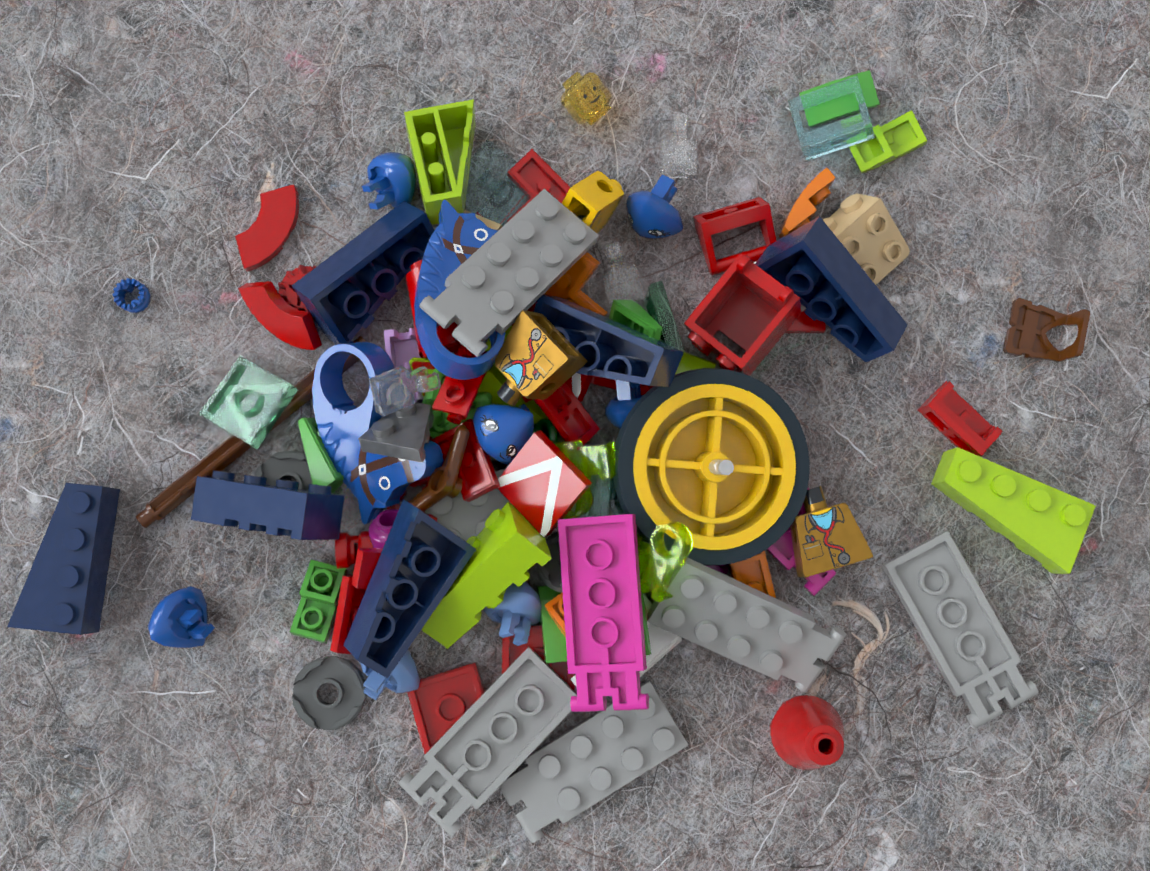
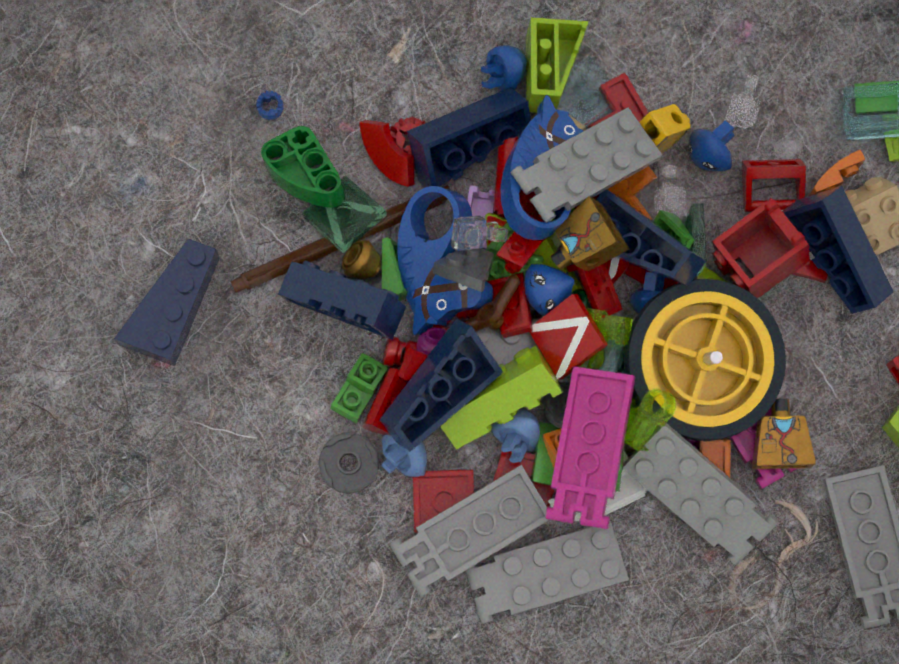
camera: 10 degrees right, 5 degrees down
blue piece [148,586,215,648] -> none
red tile [235,184,299,272] -> none
clear yellow head [560,71,612,126] -> none
red cone [770,695,844,770] -> none
none -> green beam [261,126,345,208]
none -> pearl gold cone [342,240,381,280]

